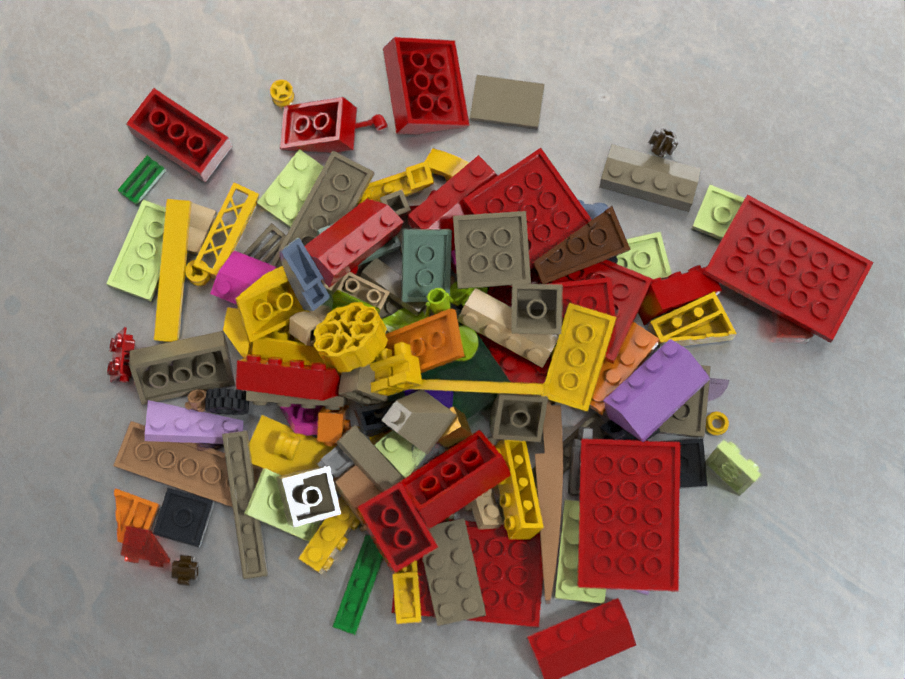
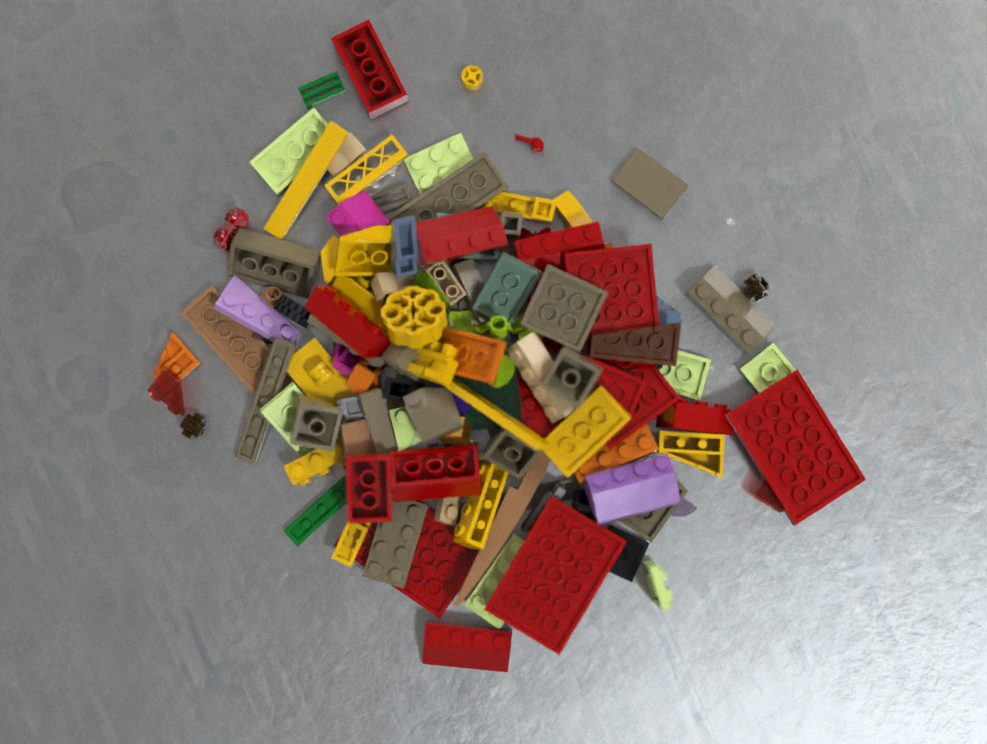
camera: 25 degrees right, 10 degrees up
black plate [153,488,215,548] -> none
yellow wheel [185,259,211,287] -> none
red slope [280,97,357,153] -> none
red slope [383,37,470,134] -> none
yellow plate [705,412,729,436] -> none

